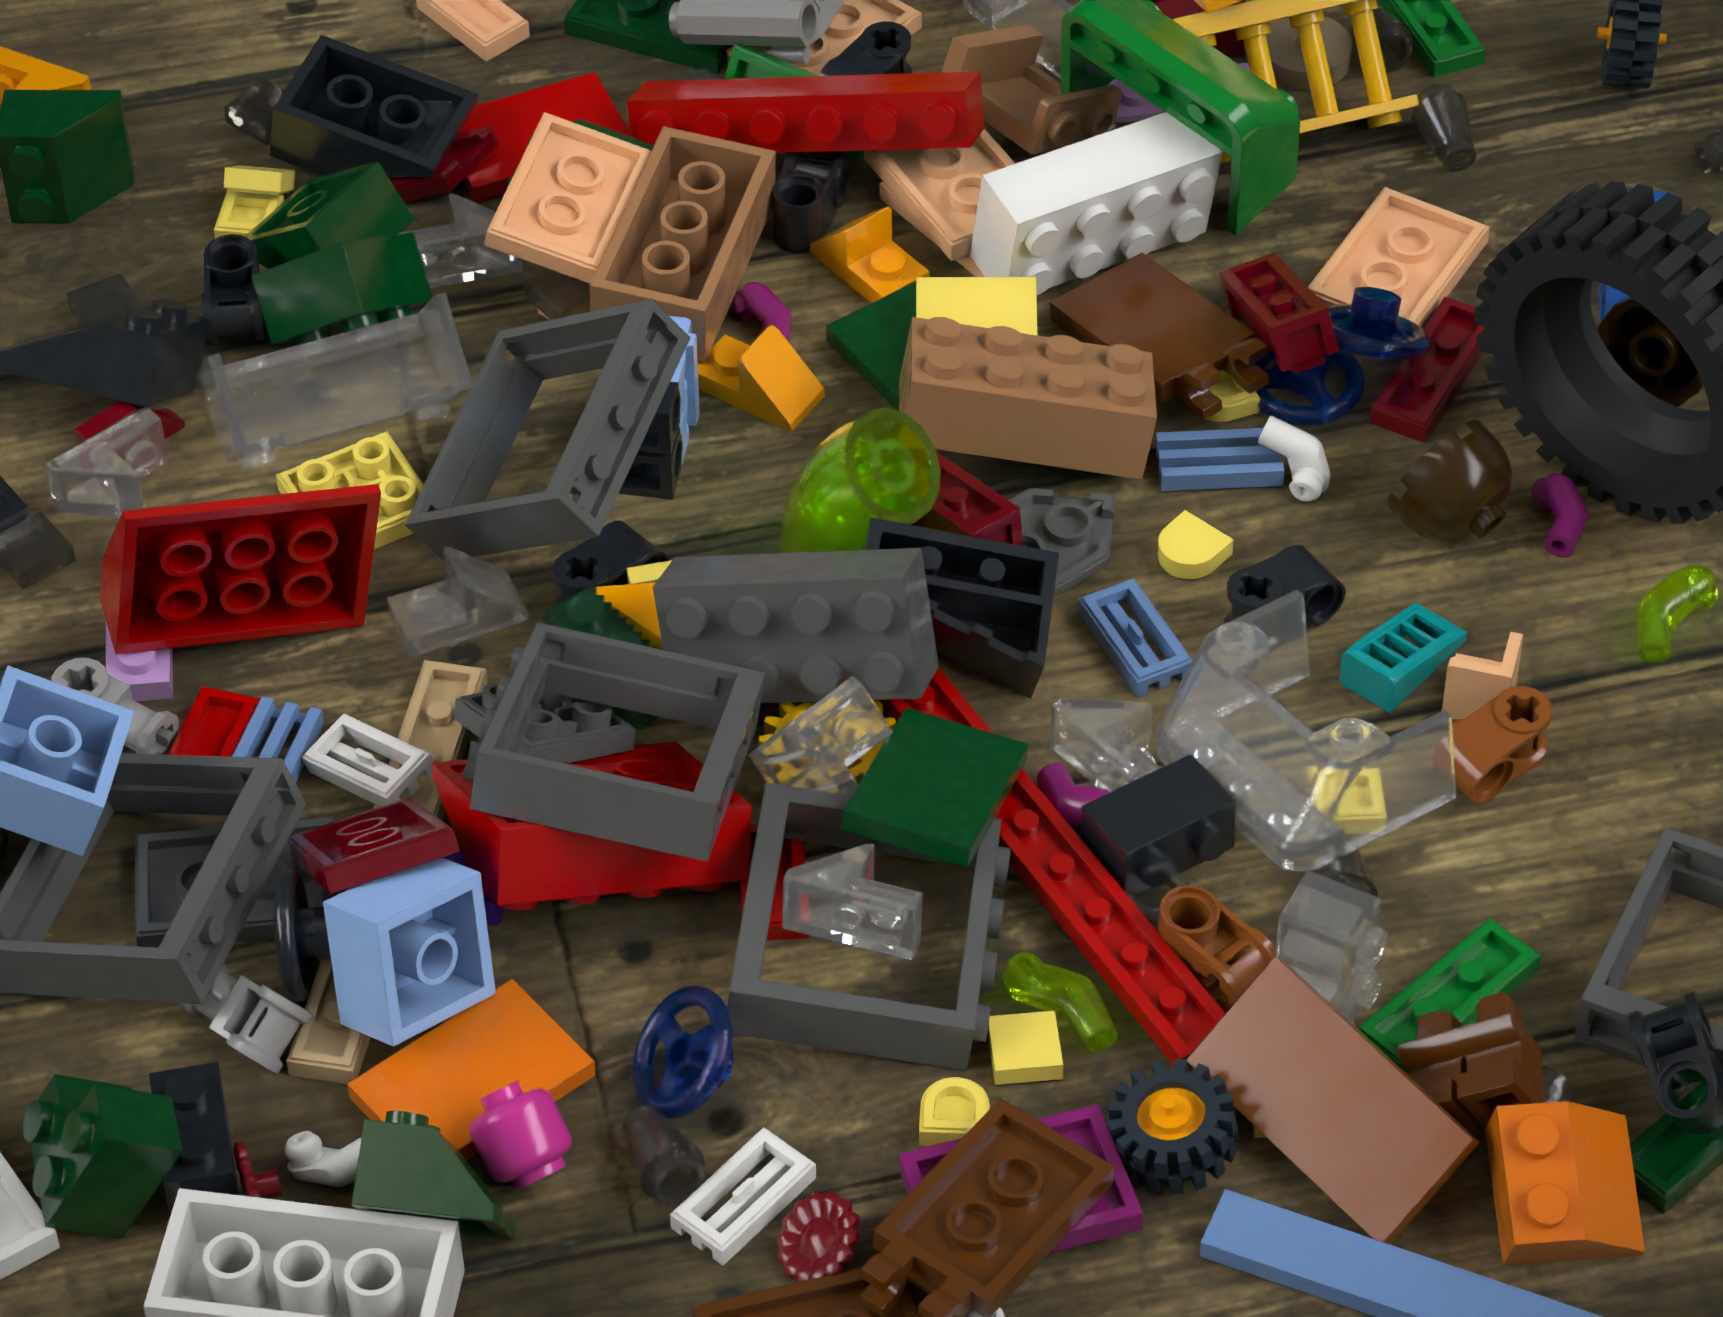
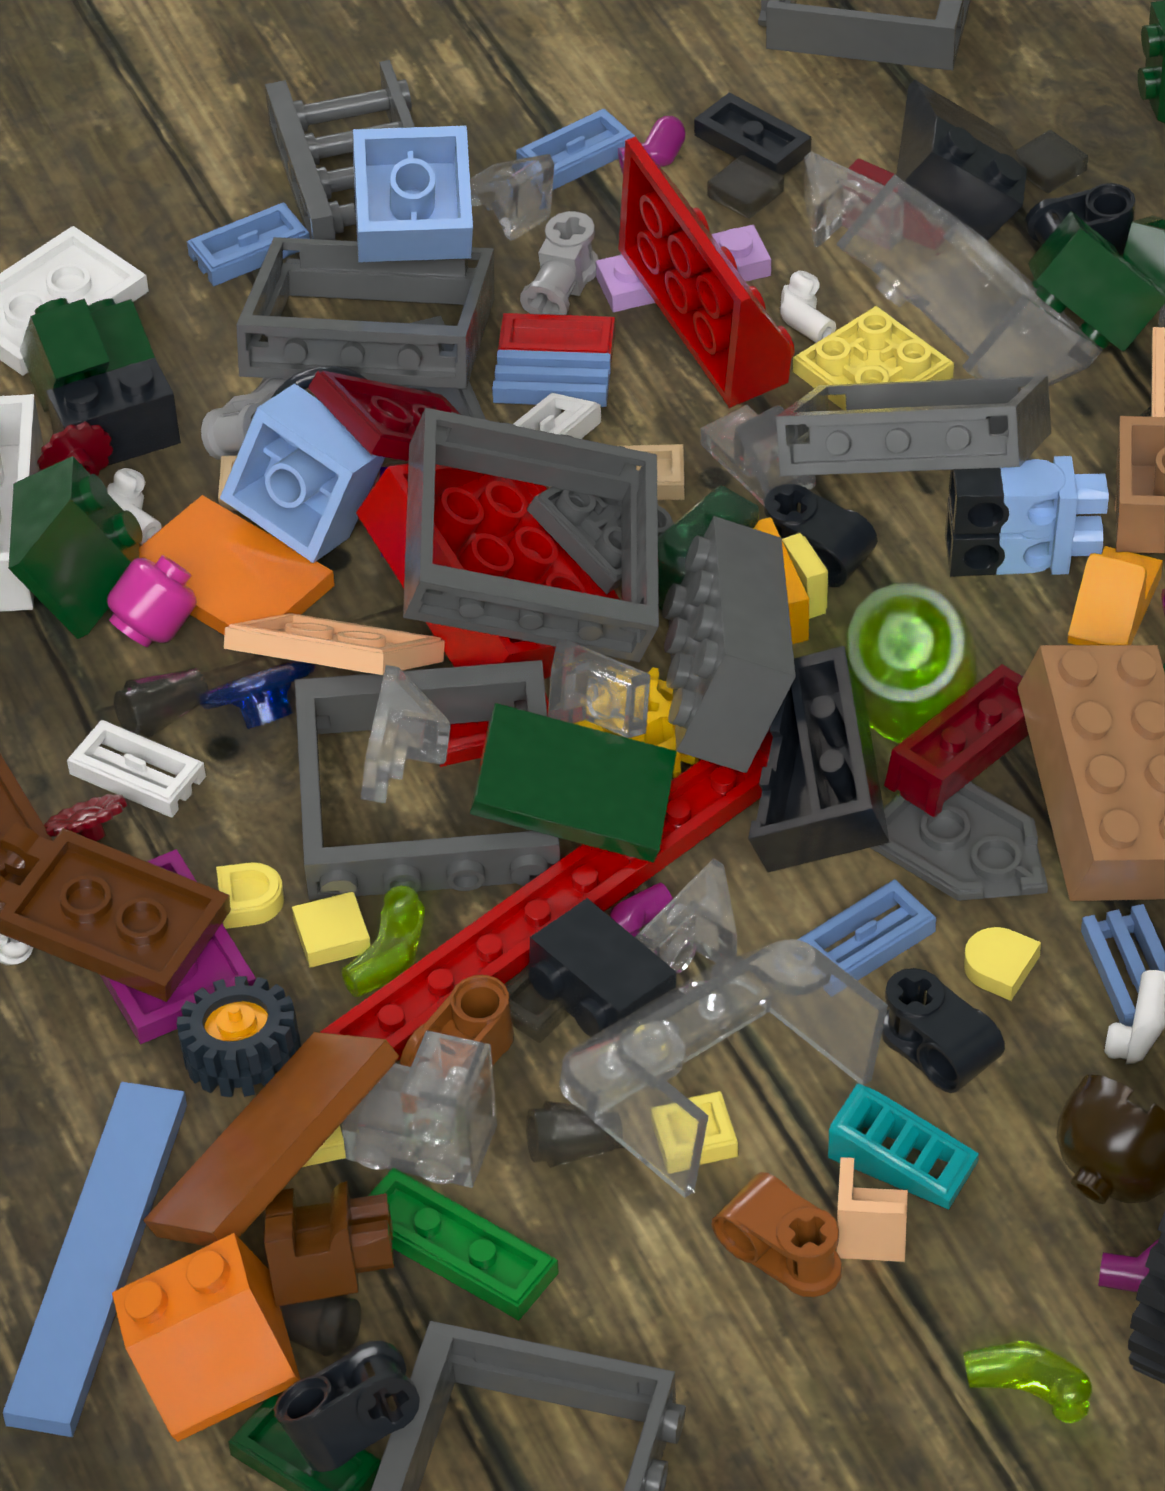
camera: 80 degrees right, 0 degrees up
none -> light nougat tile [224,613,445,675]

